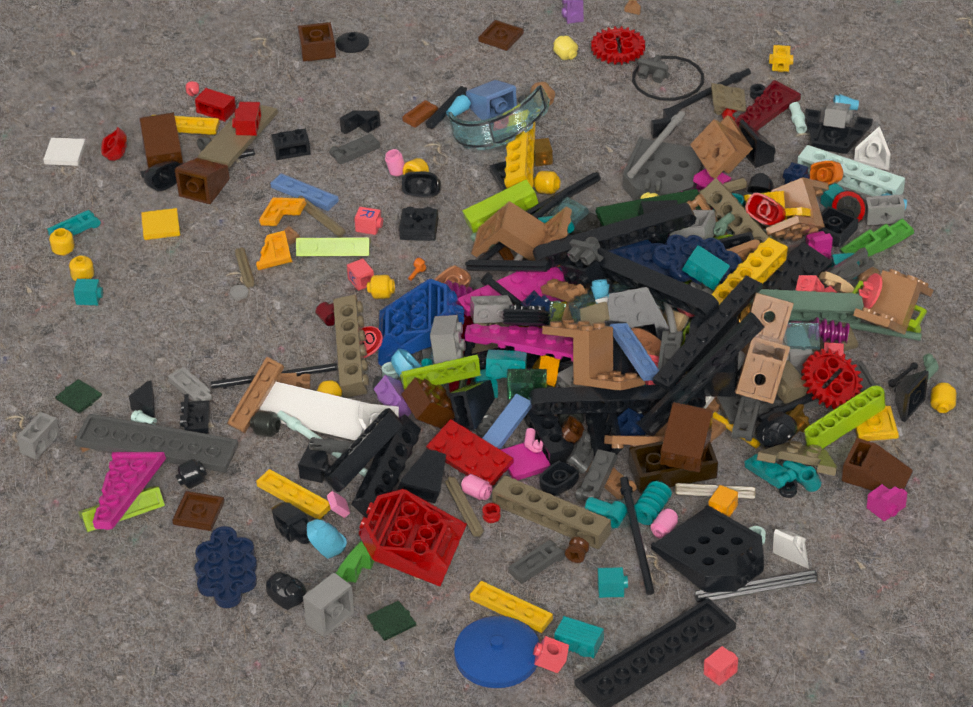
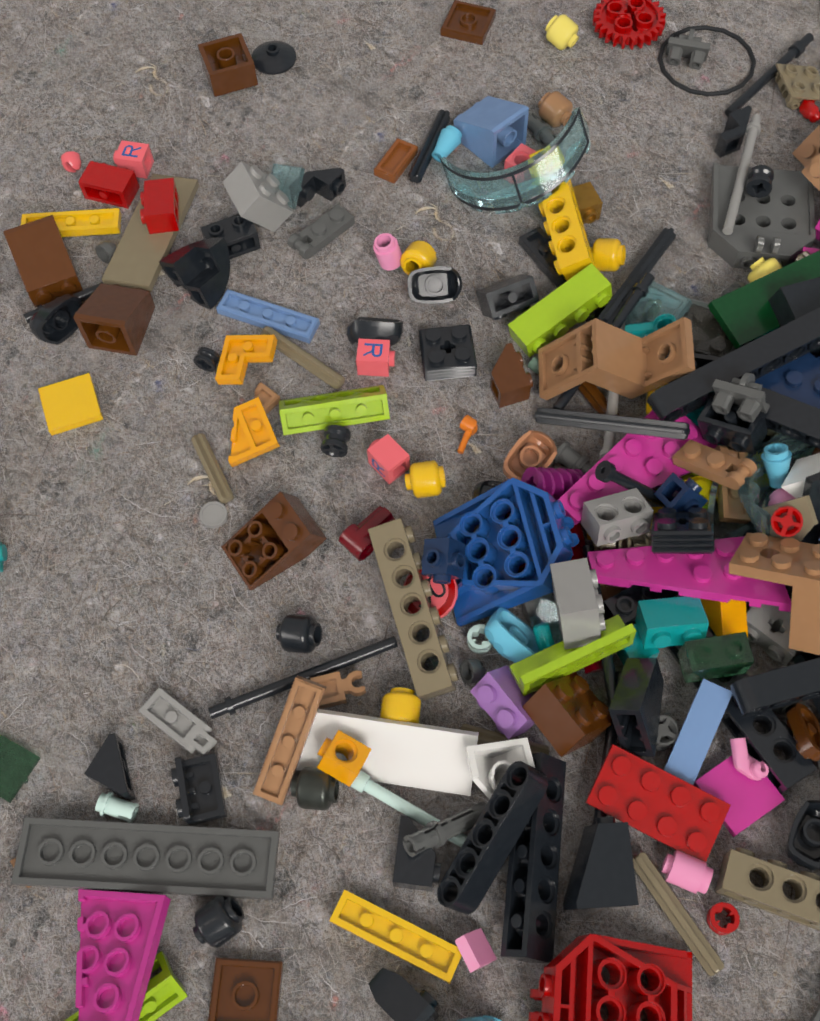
camera: 10 degrees left, 20 degrees up
none -> coral brick [113,140,154,179]
none -> black brick [159,237,230,309]
none -> black bush [193,347,220,372]
none -> reddish brown slope [222,491,327,590]
none -> light grey brick [223,161,293,232]
none -> clear light blue piece [271,164,305,209]
none -> black head [276,614,322,654]
none -> light orange brick [317,730,371,787]
none -> black wheel [320,425,351,457]
none -> black piece [347,317,403,346]
none -> dark blue brick [421,537,466,584]
none -> black brick [476,274,540,320]
none -> reddish brown slope [490,342,533,408]
none -> black wheel [746,165,774,198]
none -> red wheel [771,506,803,537]

